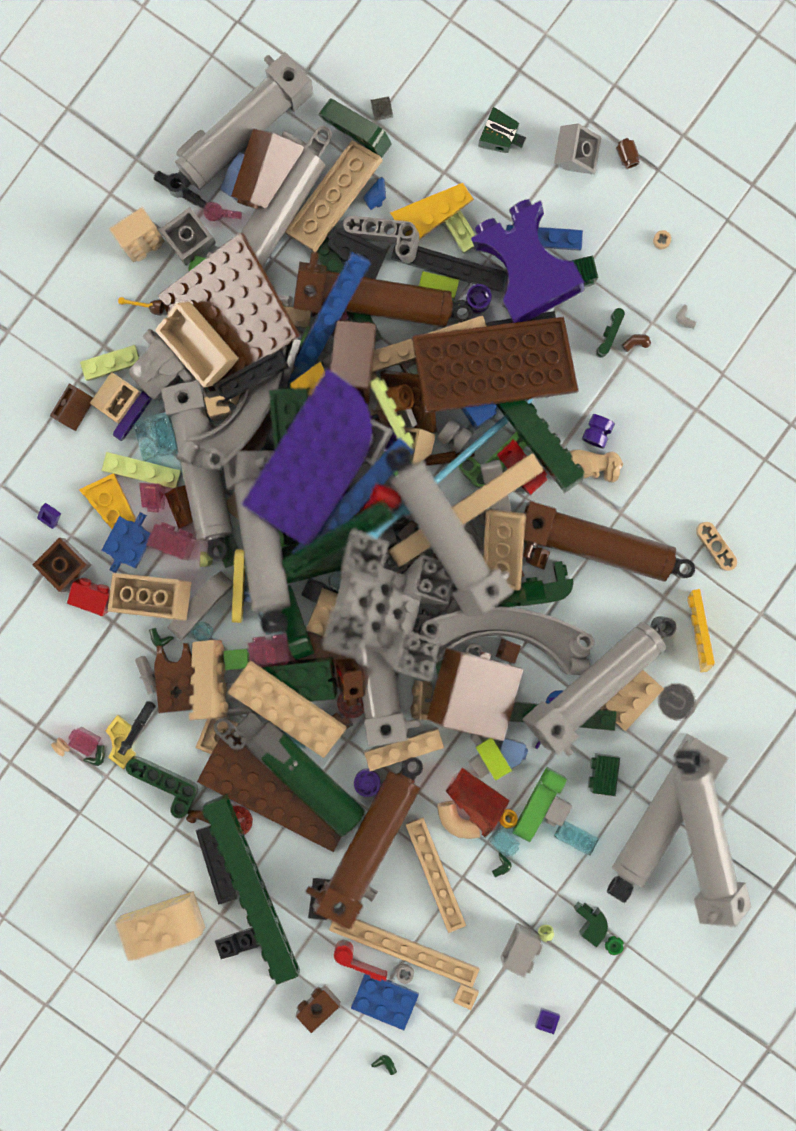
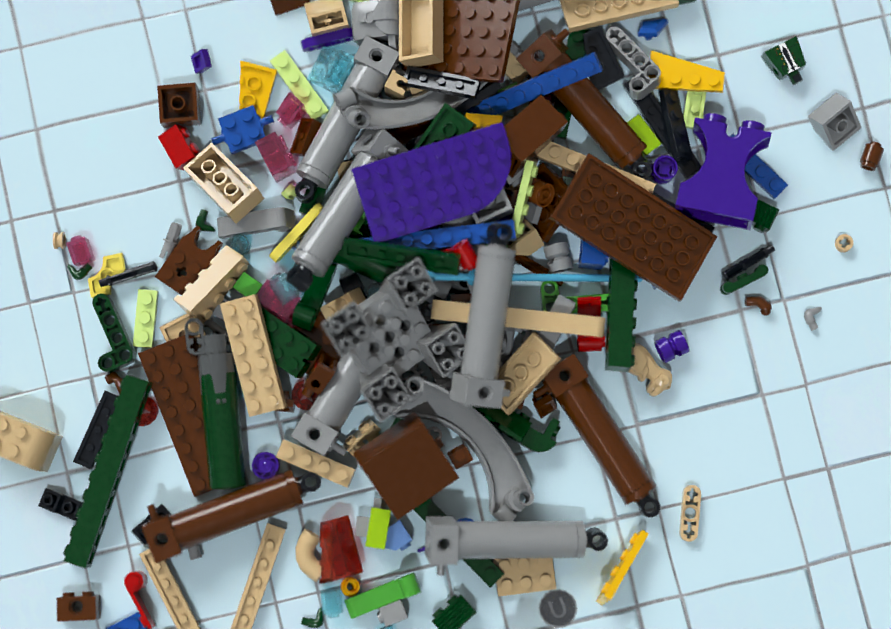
camera: 40 degrees right, 5 degrees down
none -> yellowish green plate [133,289,158,348]
none -> clear light blue brick [270,272,299,305]
none -> black plate [658,89,693,162]
none -> black piece [721,244,775,281]

